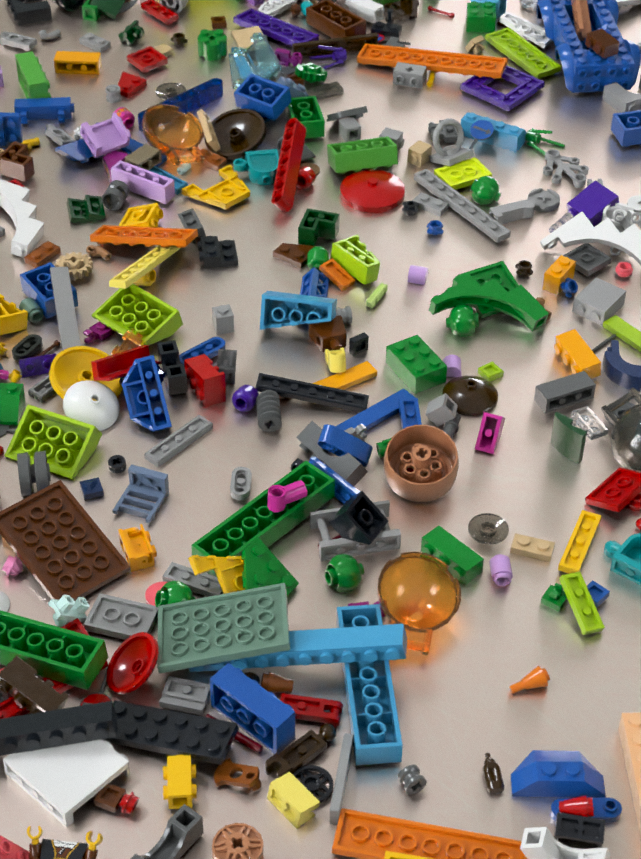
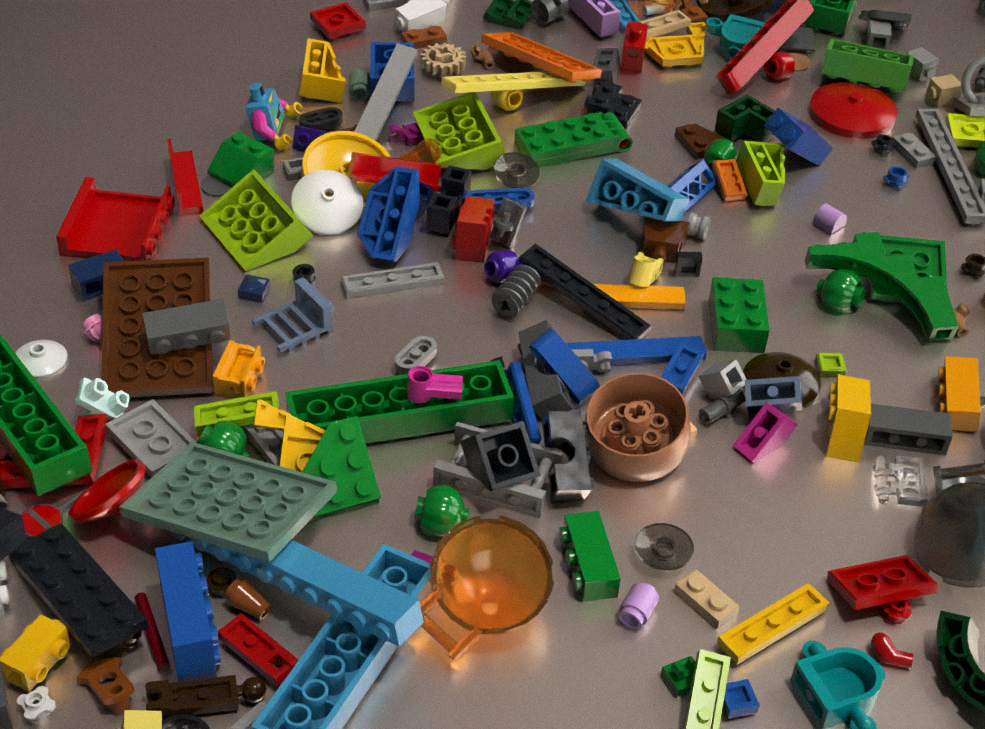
camera: 30 degrees right, 0 degrees up
dark grey wheel [17,451,51,497] -> none
yellow plate [119,203,164,227] -> none
light grey plate [159,676,210,716] -> none
light grey brick [212,305,234,335] -> none
yellowish green axle [366,283,388,308] -> none
lavender brick [443,355,461,377] -> none
dark green slope [551,412,587,464] -> none
none -> white plate [17,686,56,721]
none -> dark grey brick [142,299,231,354]
none -> lime plate [194,391,280,434]
none -> clear smoke dish [494,152,540,188]
none -> green hinge [514,112,633,169]
none -> arch [542,411,594,501]
none -> red torso [621,22,648,73]
none -> tan tile [640,10,691,39]
none -> sand blue brick [744,376,803,414]
none -> blue brick [764,108,834,166]
none -> yellow wedge [826,374,871,463]

